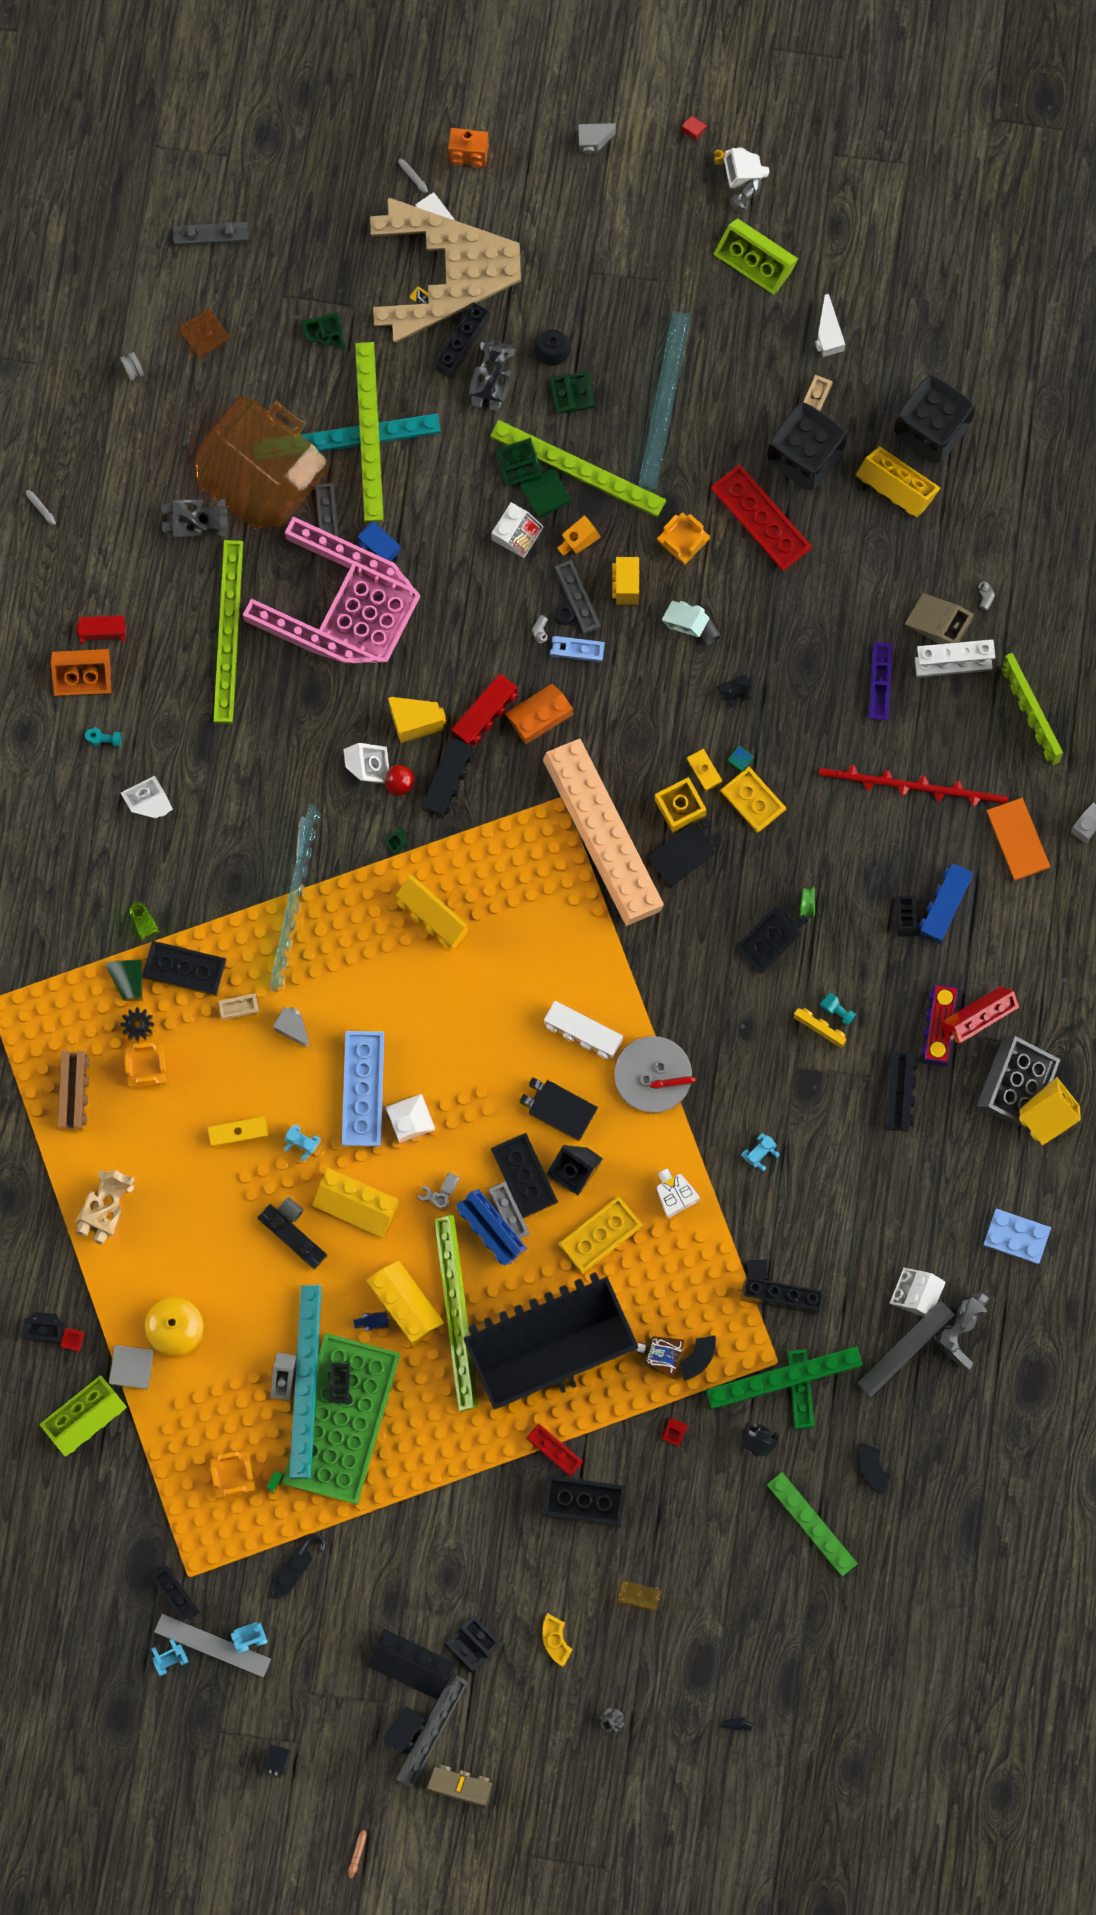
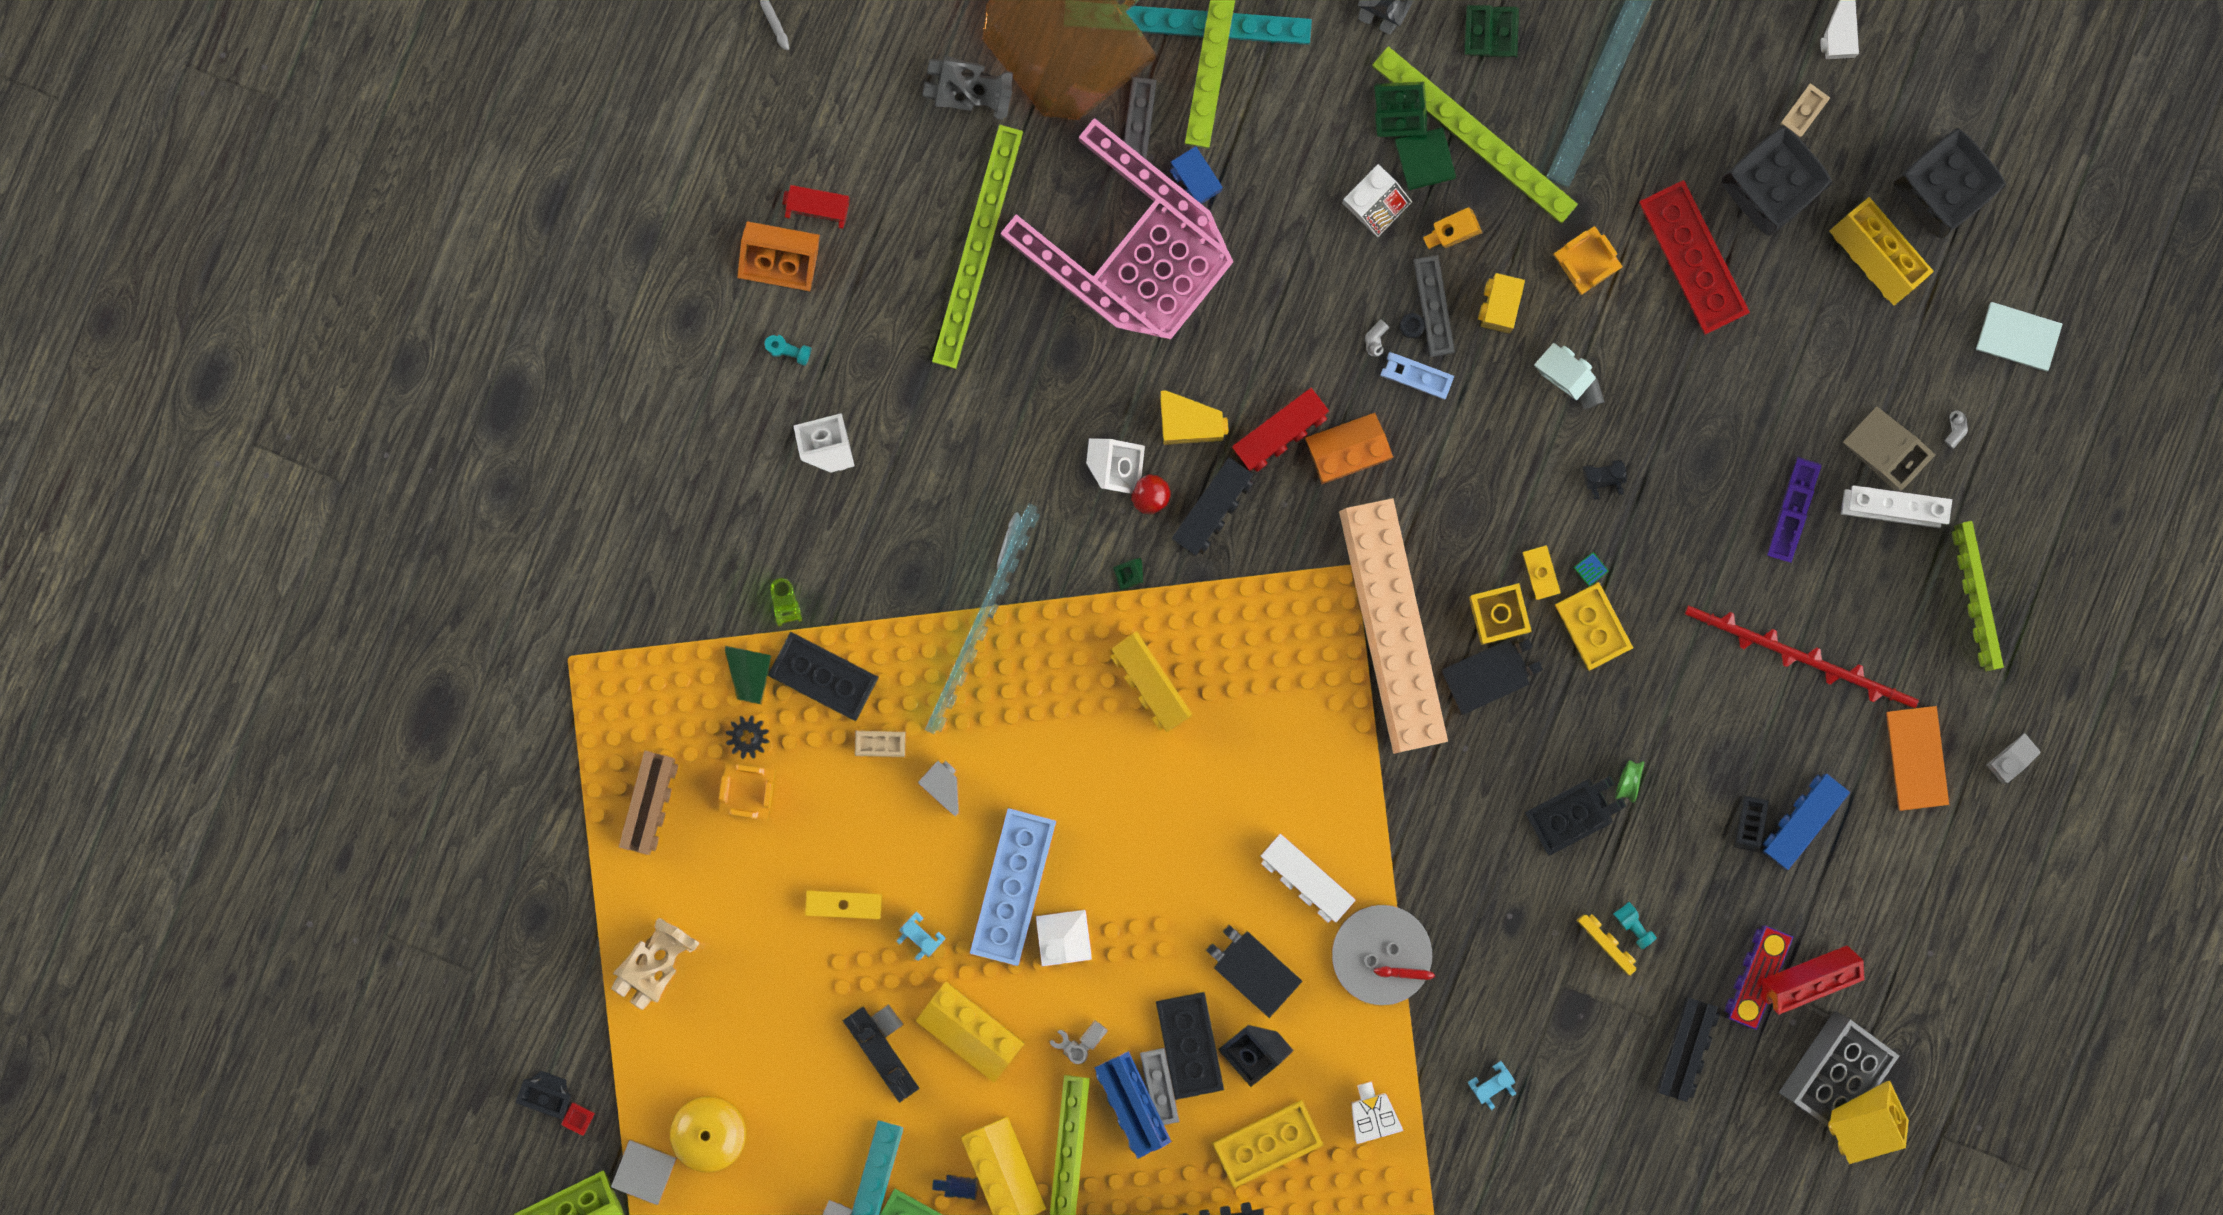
camera: 10 degrees right, 10 degrees up
none -> light aqua tile [1976,302,2062,372]

